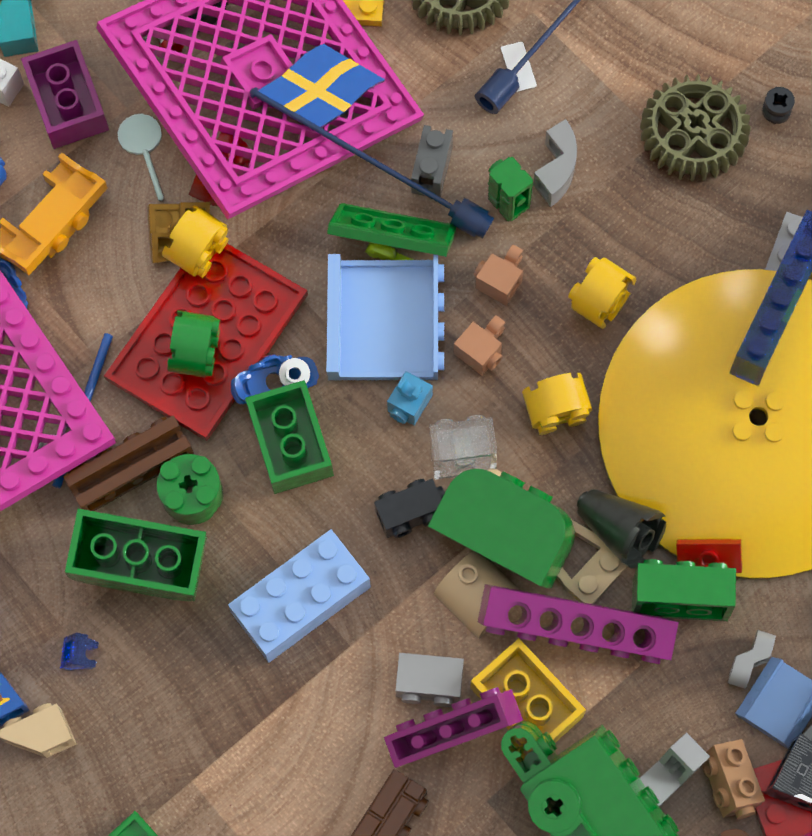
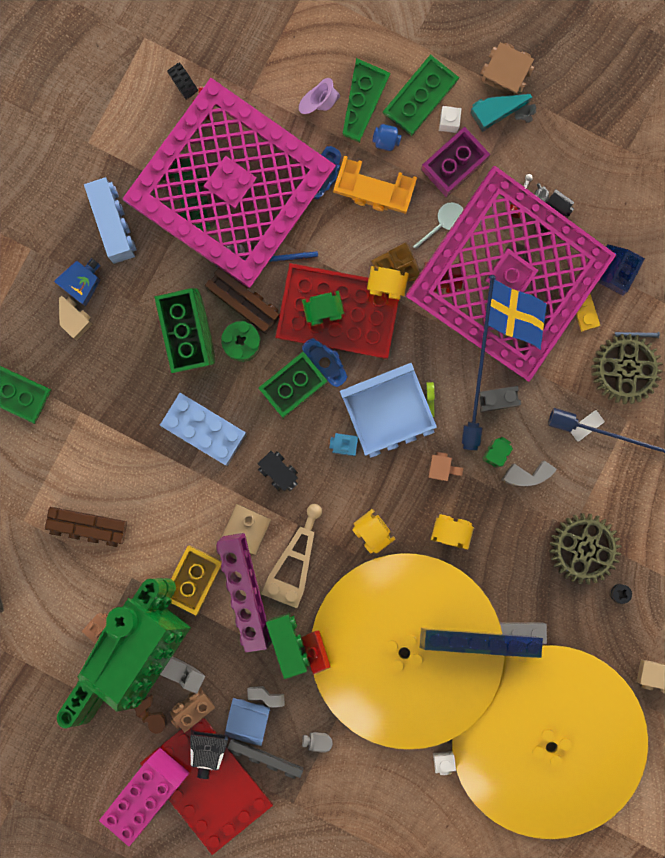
camera: 65 degrees right, 15 degrees up
clear blue tile [60,633,99,671] -> none
white plate [279,358,310,386] -> none
green plate [327,203,456,257] -> none
magenta brick [384,687,523,768] -> none
light grey piece [395,653,464,707] -> none
green brick [428,469,575,589] -> none
clear brick [429,415,498,480] -> none
nougat brick [454,315,506,376] -> none
pearl dark grey cone [577,489,666,568] -> none

